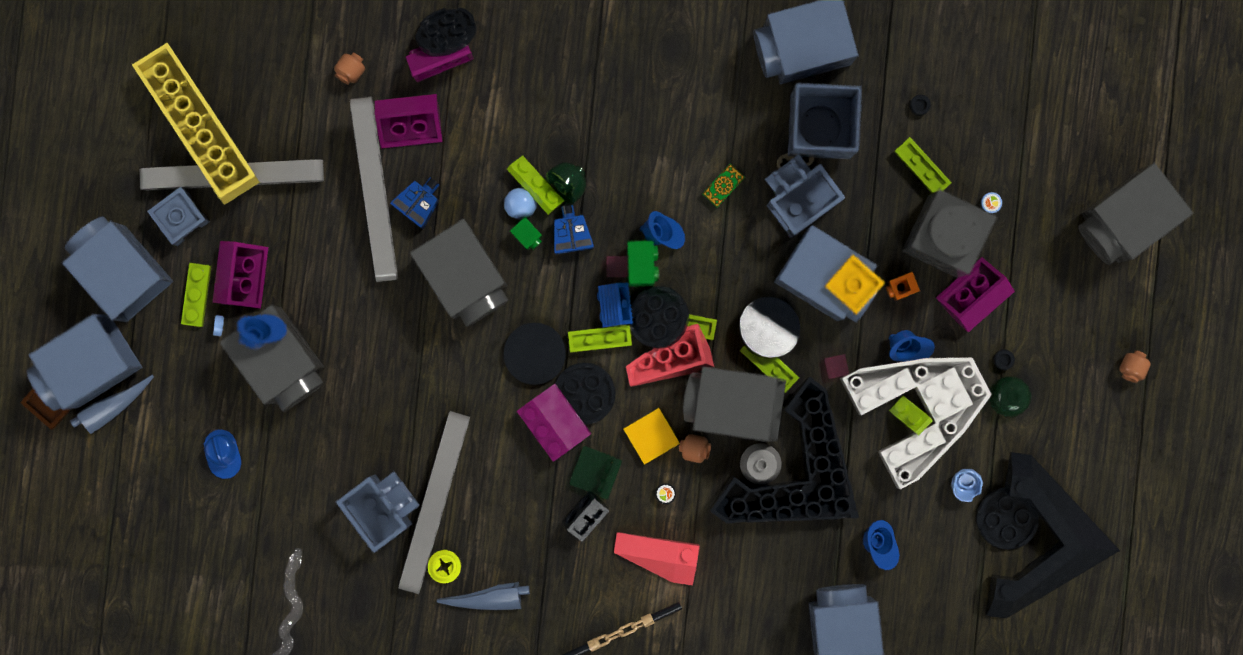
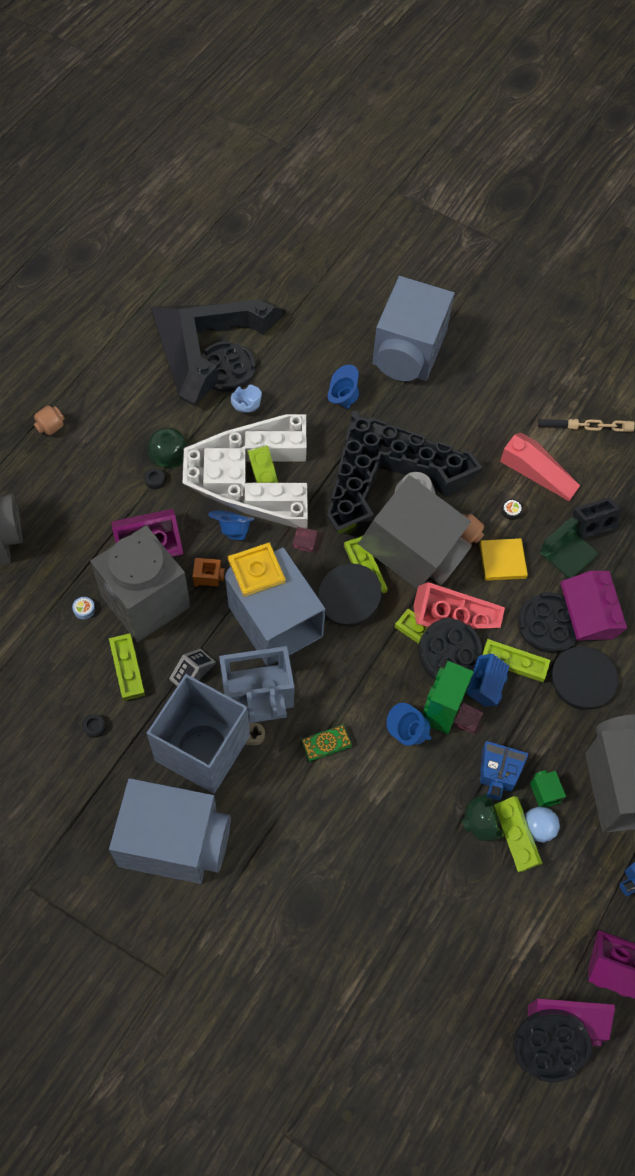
camera: 155 degrees left, 25 degrees down
none -> light grey slope [169,649,216,686]

